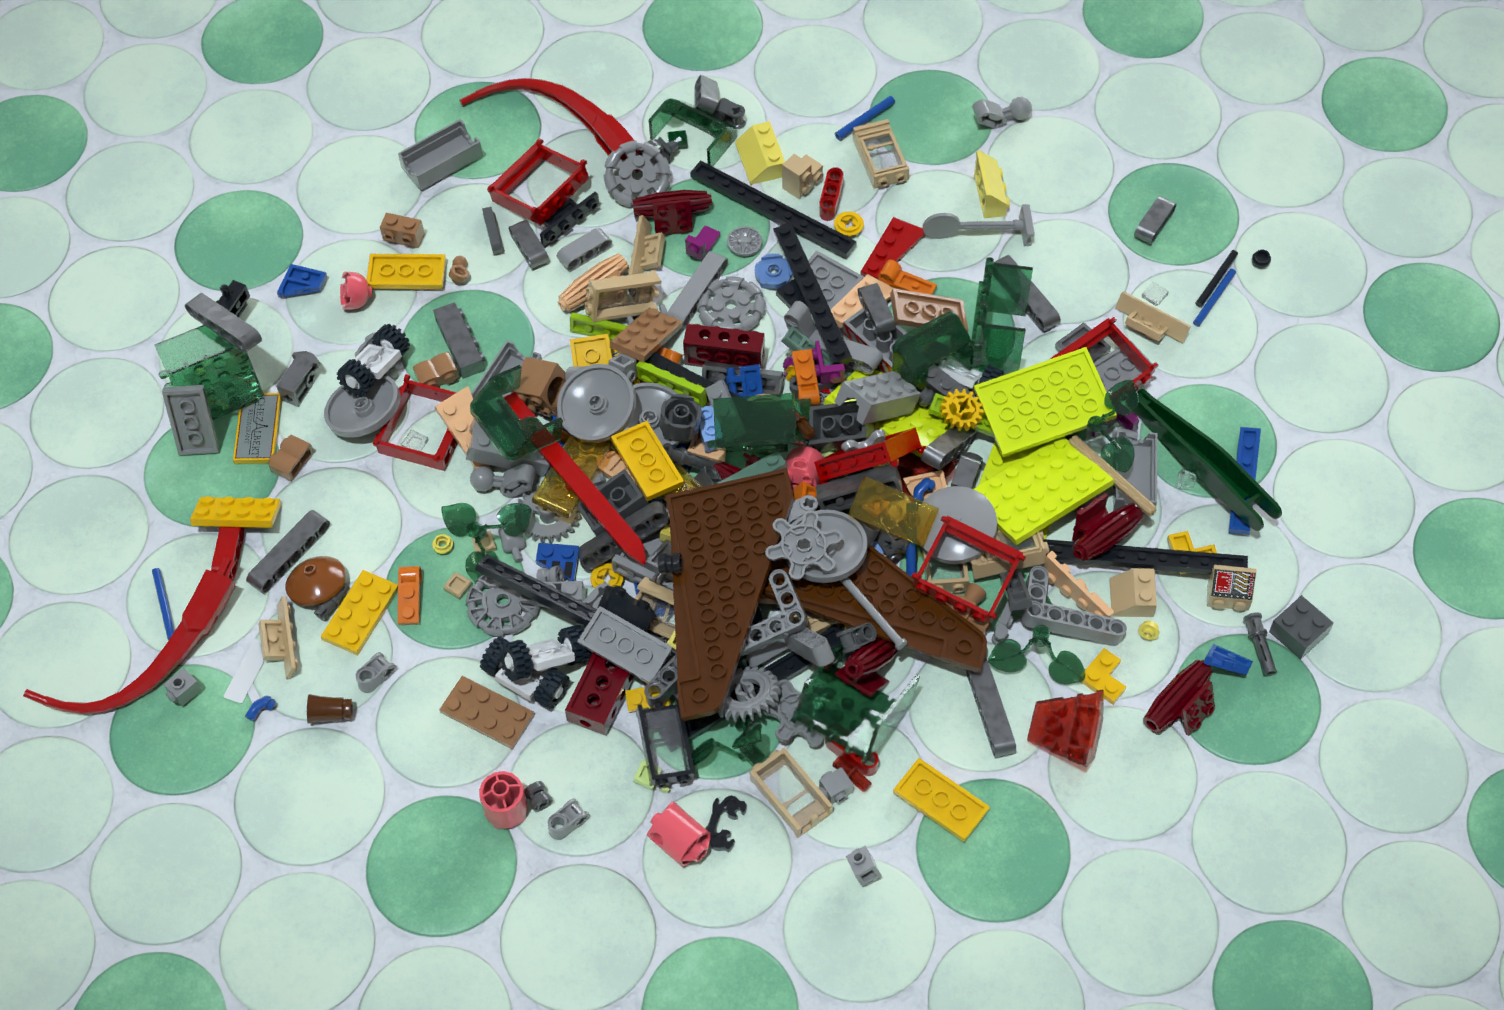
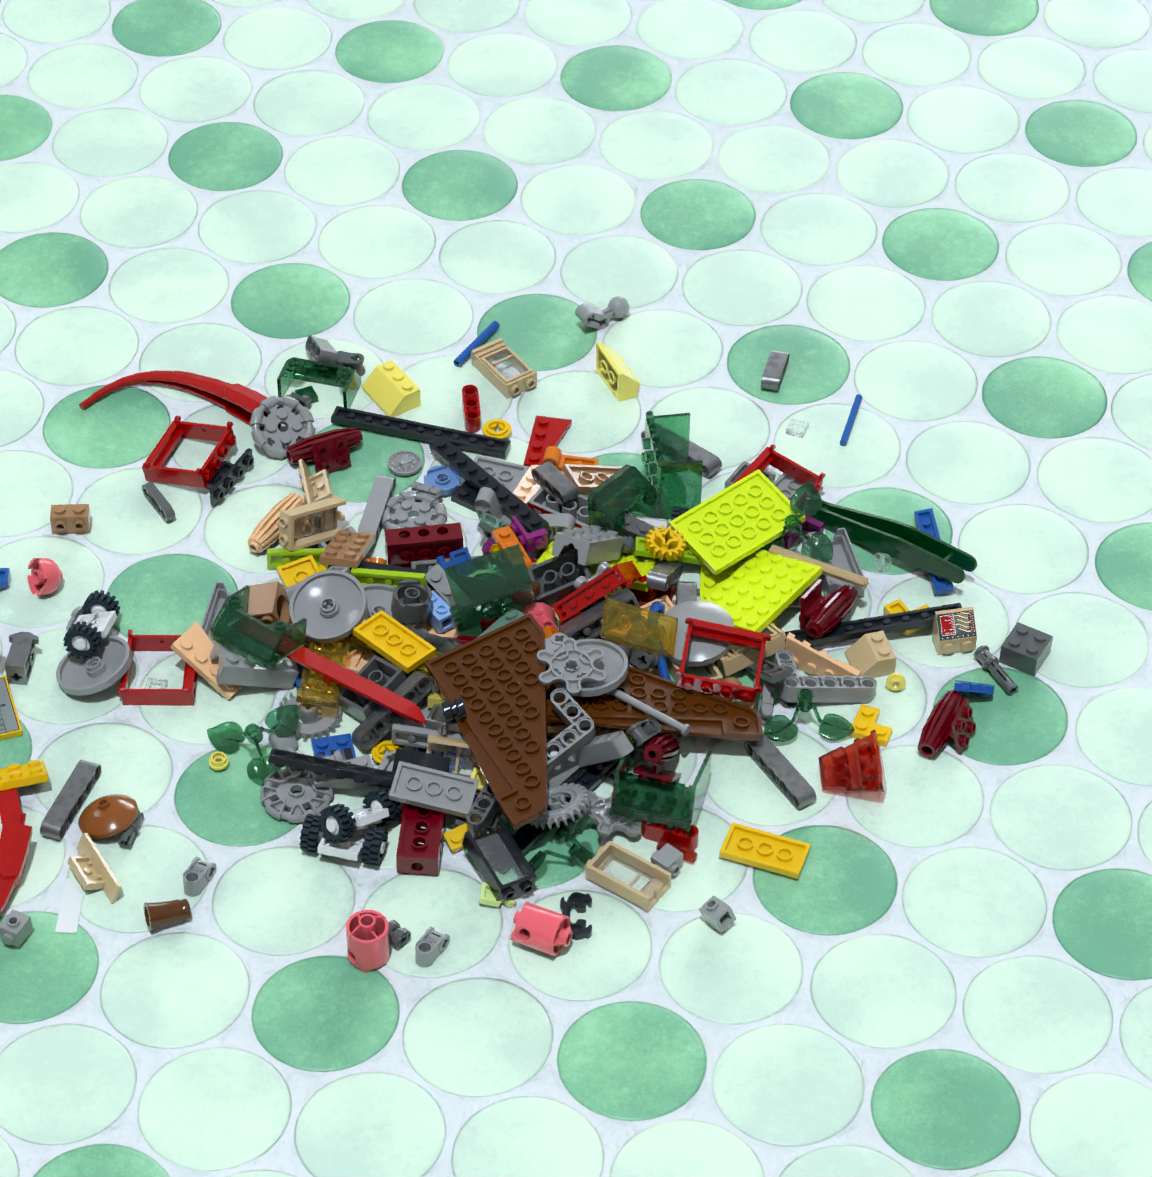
camera: 20 degrees left, 15 degrees down
blue arm [245,696,276,721] -> none
medium nougat brick [269,434,313,481] -> none
yellow plate [320,570,398,656] -> none
yellow plate [366,254,446,289] -> none
light grey brick [398,119,483,191] -> none
orange plate [398,566,422,625] -> none
medium nougat brick [413,352,460,387] -> none
flat silver brick [433,302,486,379] -> none
medium nougat plate [439,676,535,750] -> none
tan tile [443,572,473,600] -> none
medium nougat plate [449,256,469,283] -> none
light grey beam [470,464,536,497] -> none
tan tile [471,530,497,556] -> none
flat silver beam [508,220,549,269] -> none
light grey beam [557,227,612,271] -> none
magenta bracket [685,225,720,261] -> none
tan brick [782,154,823,199] -> none
light grey piece [923,204,1035,246] -> none
tan bracket [1115,291,1191,343] -> none
black bar [1195,250,1238,307] -> none
black plate [1252,249,1271,268] -> none
none -> light grey axle [410,482,442,499]

